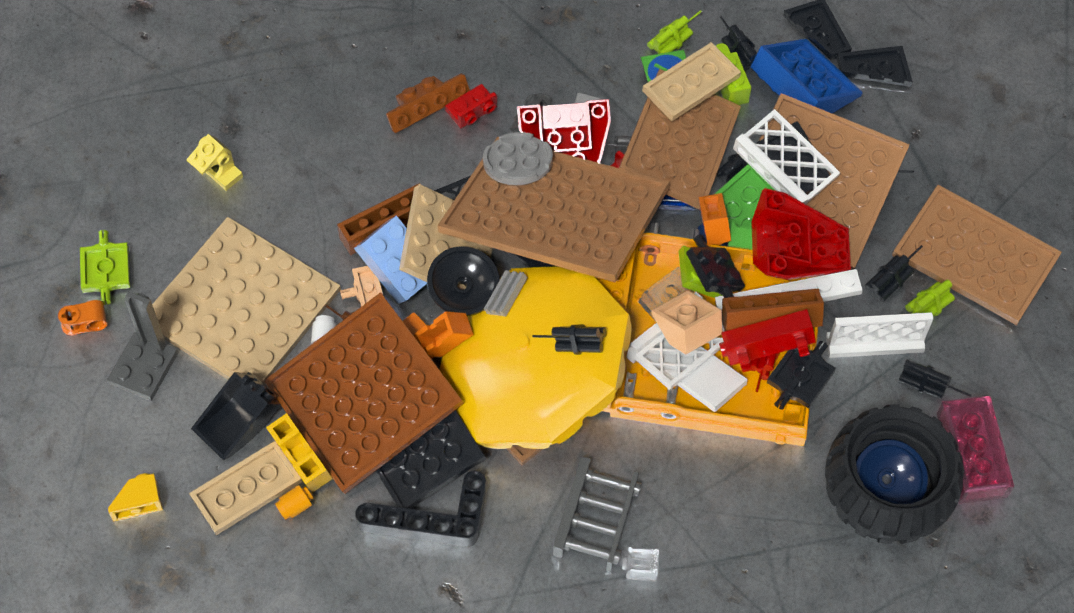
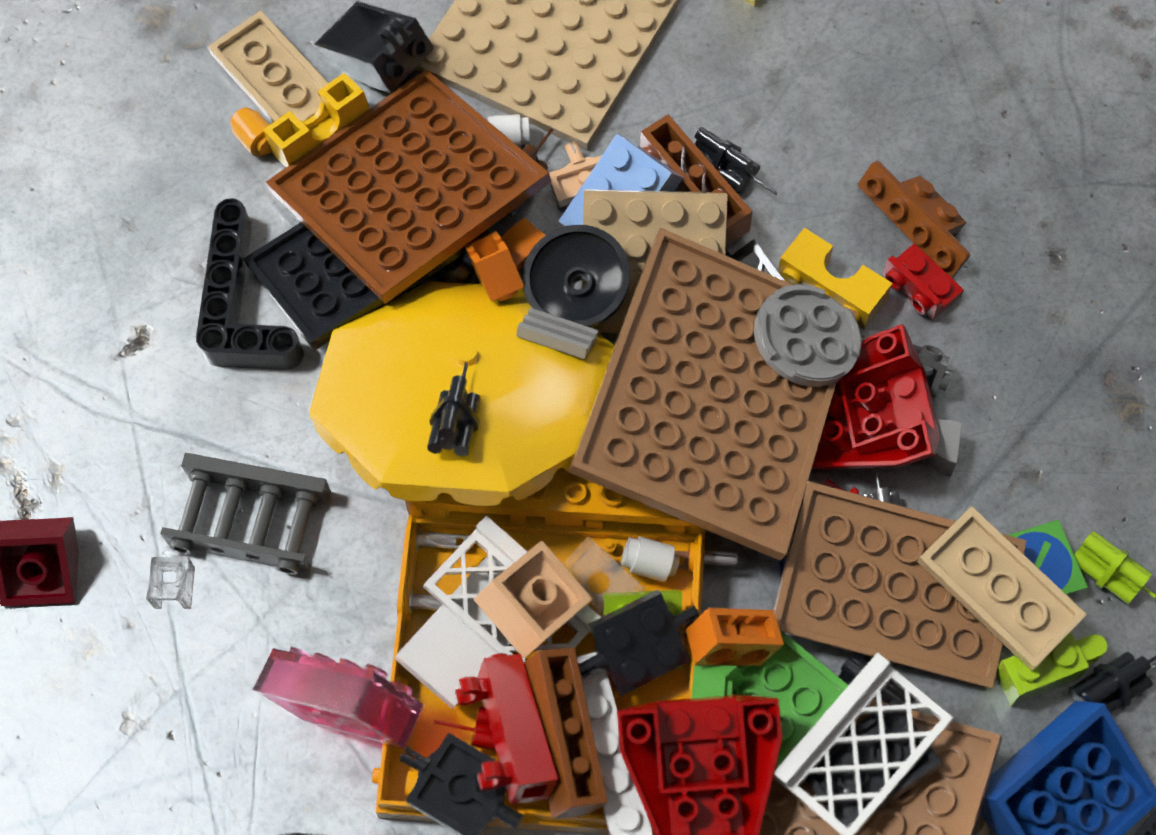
camera: 90 degrees right, 5 degrees up
none -> clear pink brick [252,647,424,749]
none -> white brick [621,536,679,582]
none -> black piece [695,127,778,195]
none -> yellow arch [778,228,892,329]

